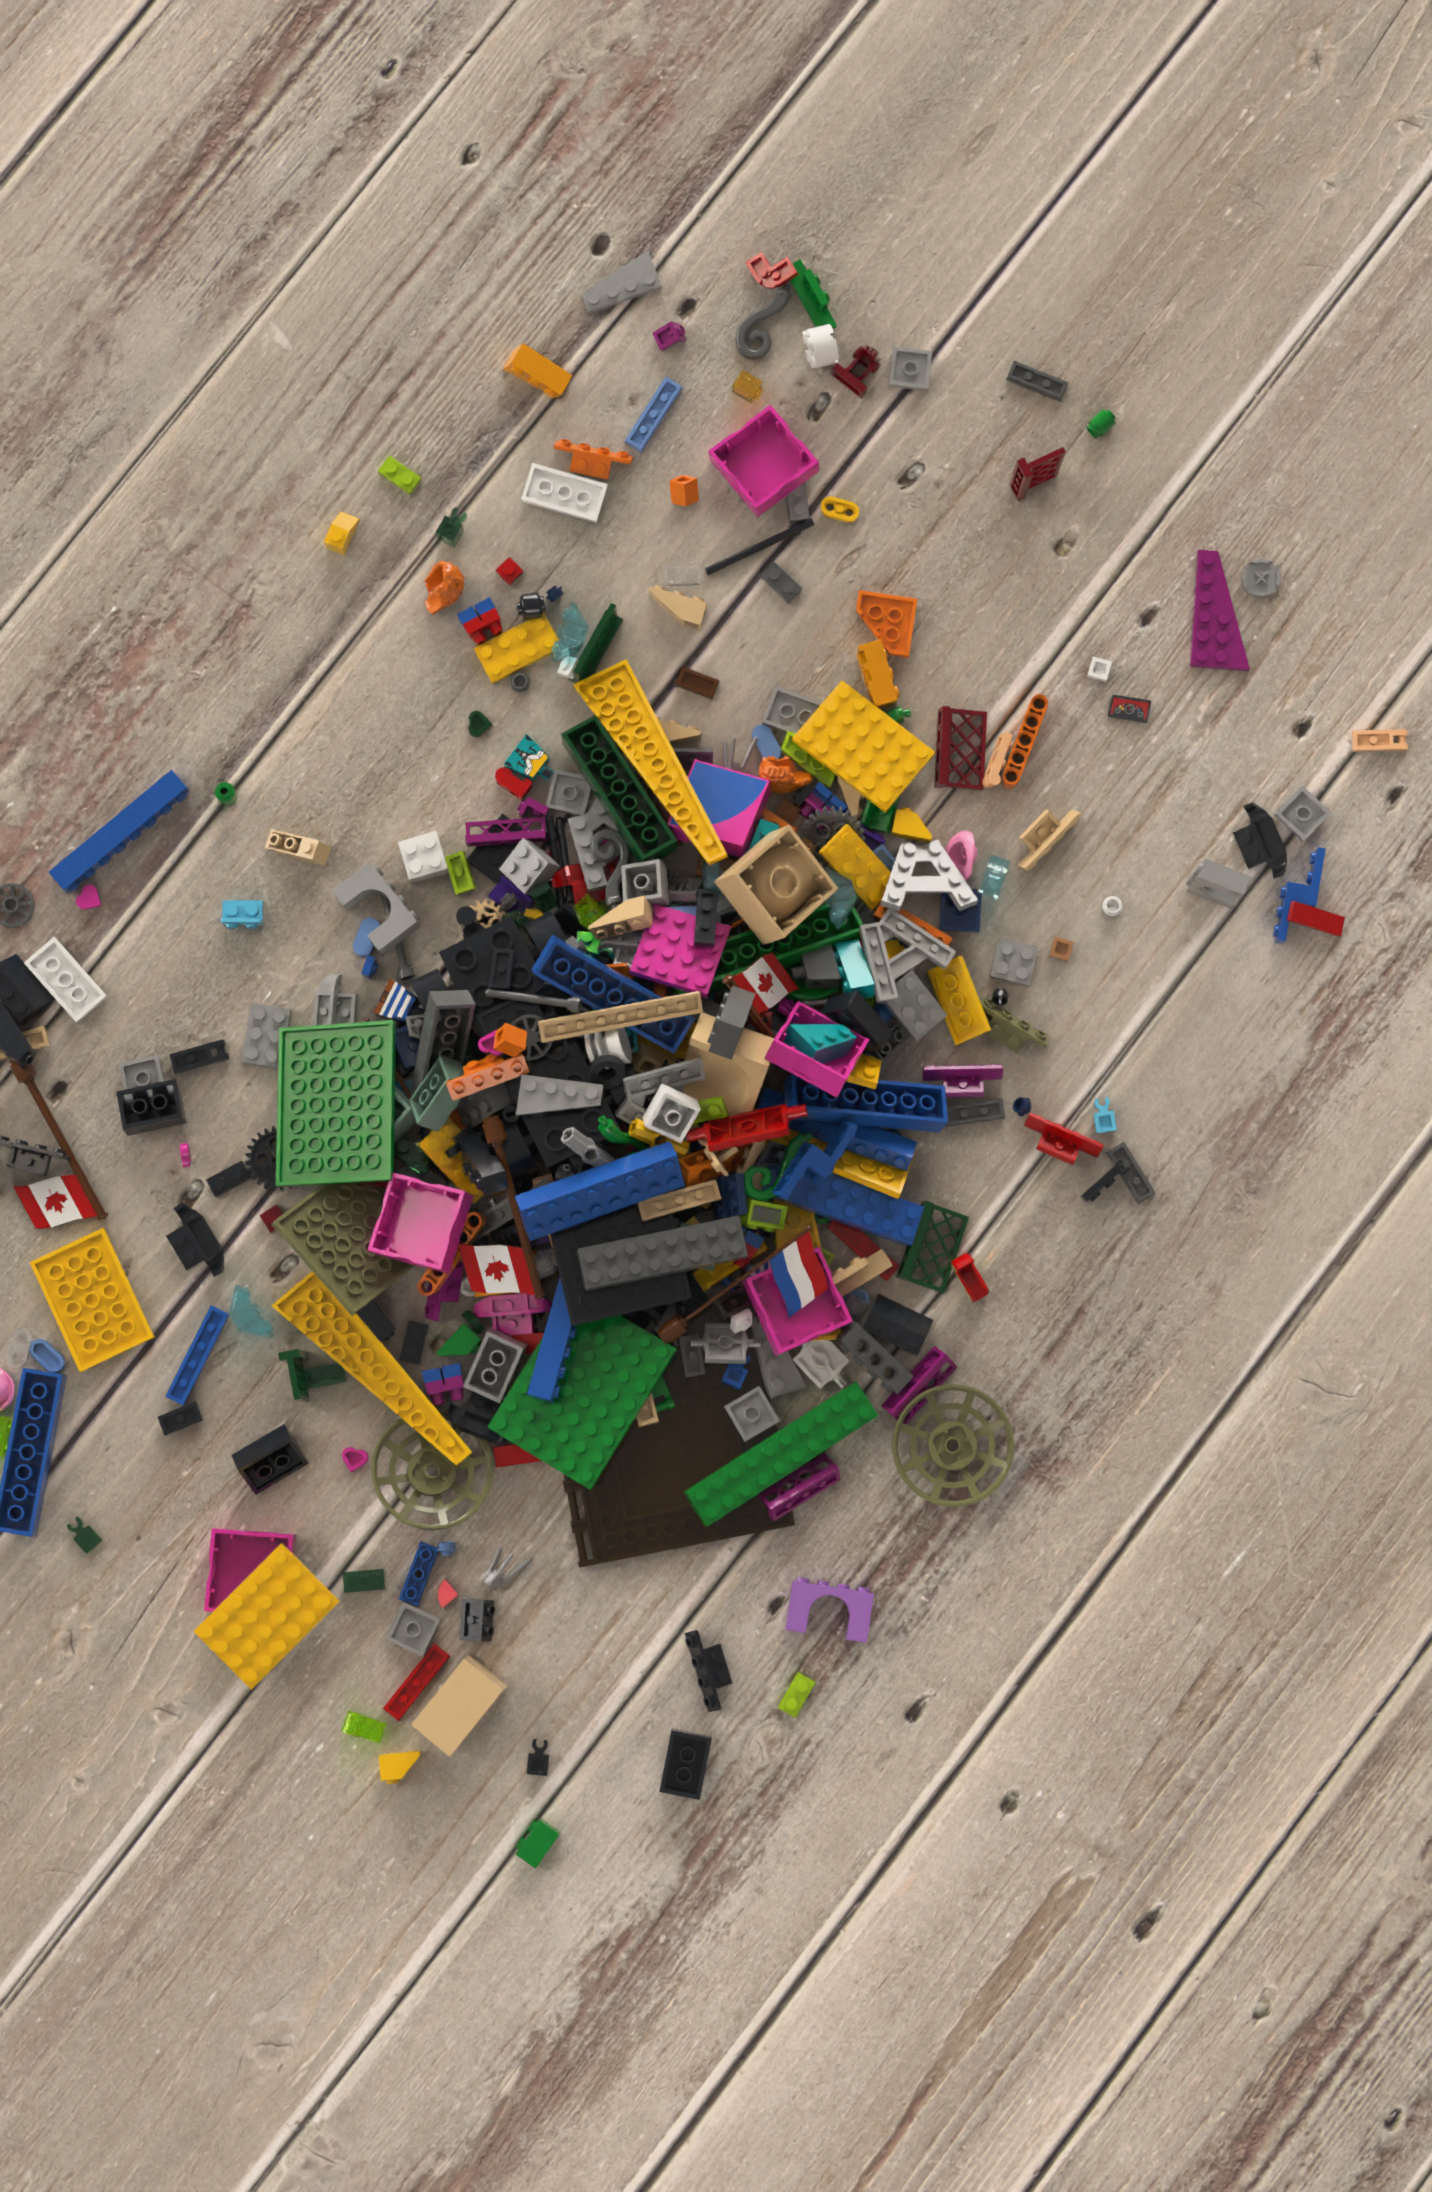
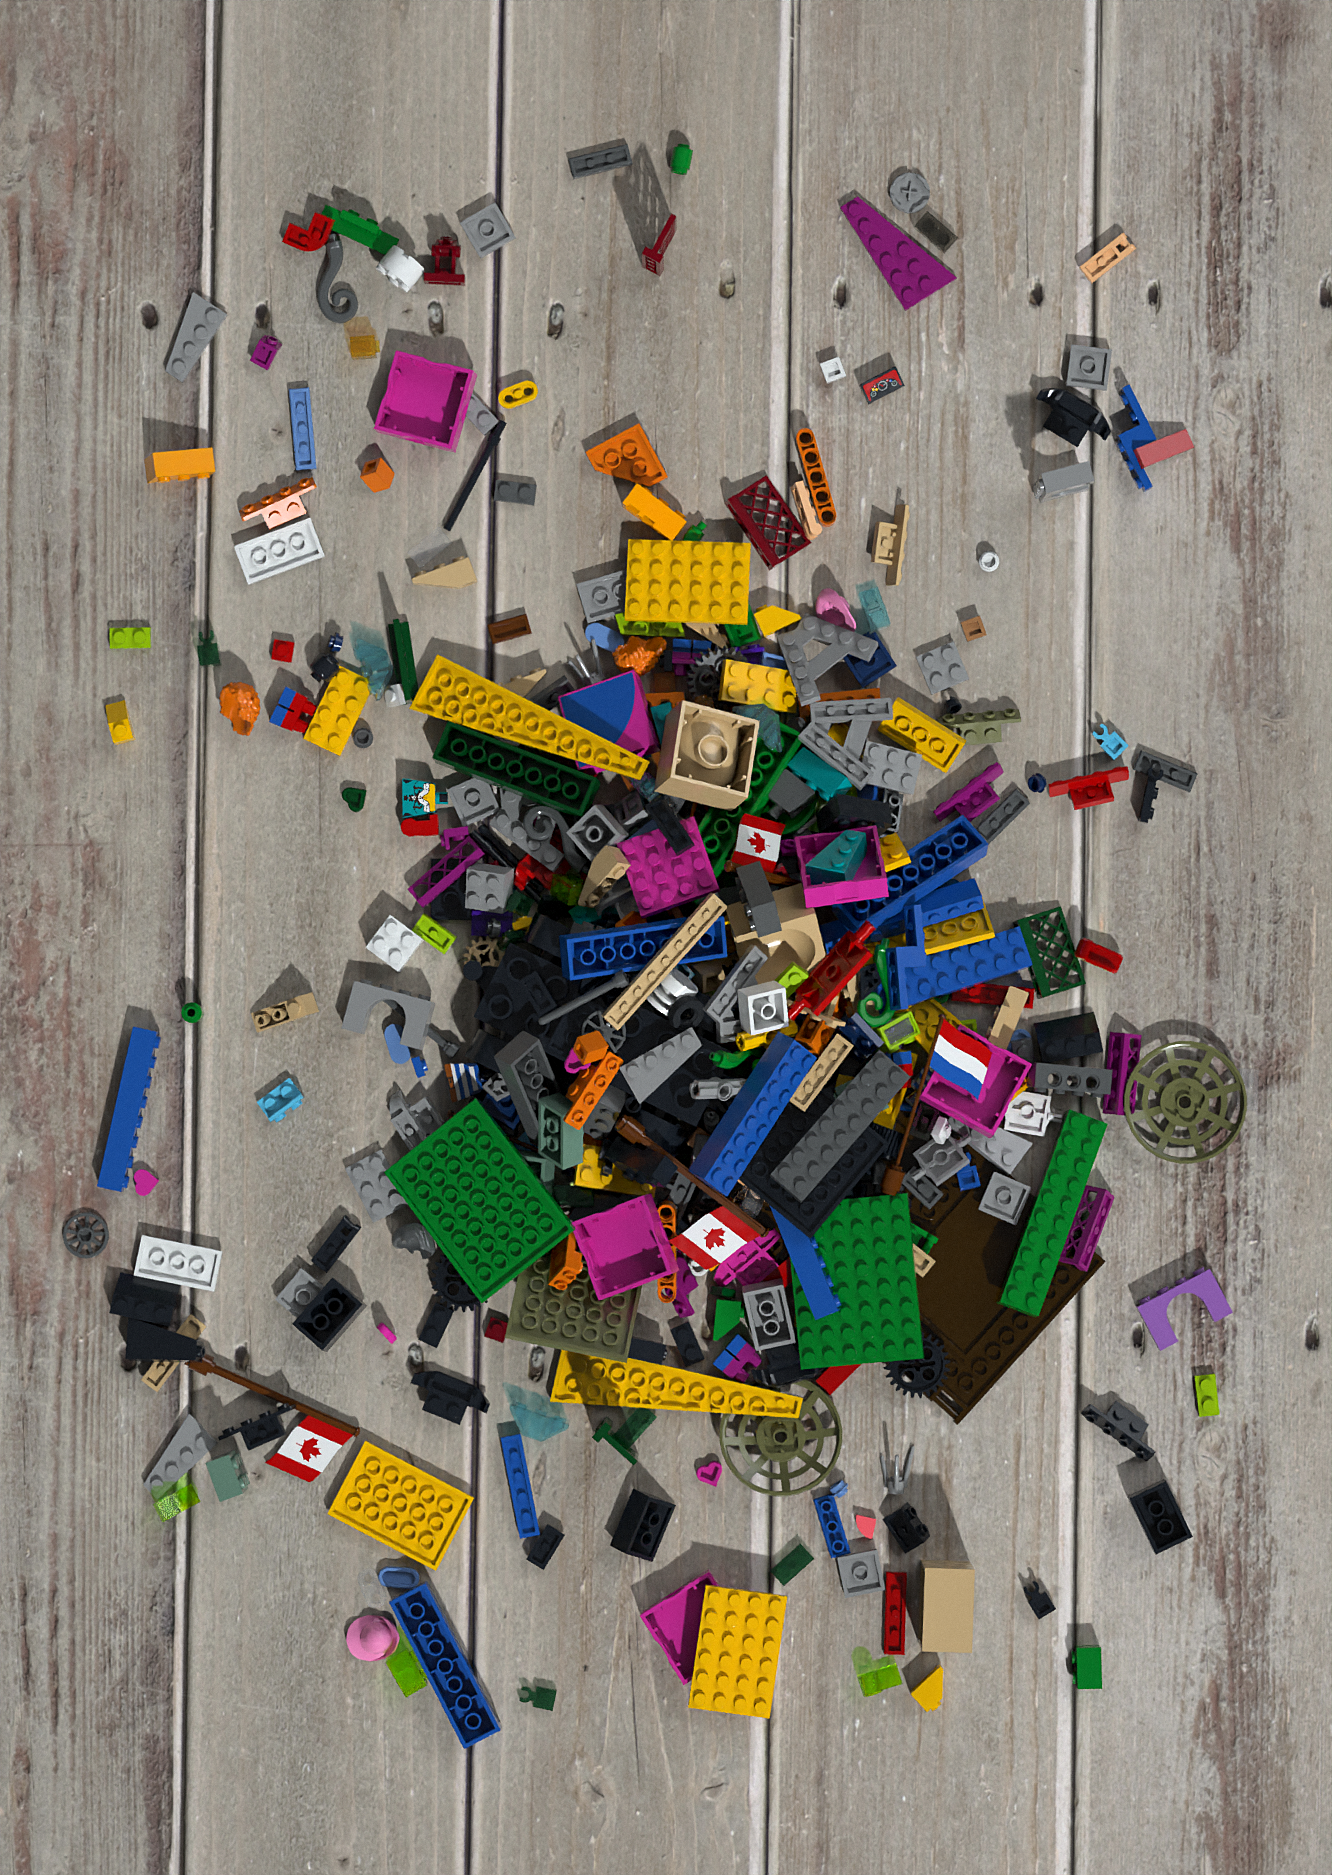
camera: 30 degrees left, 5 degrees up
none -> dark grey piece [392,1223,435,1259]
none -> orange plate [548,1232,583,1290]
none -> black gear [884,1332,950,1398]
none -> clear smoke plate [914,211,958,254]

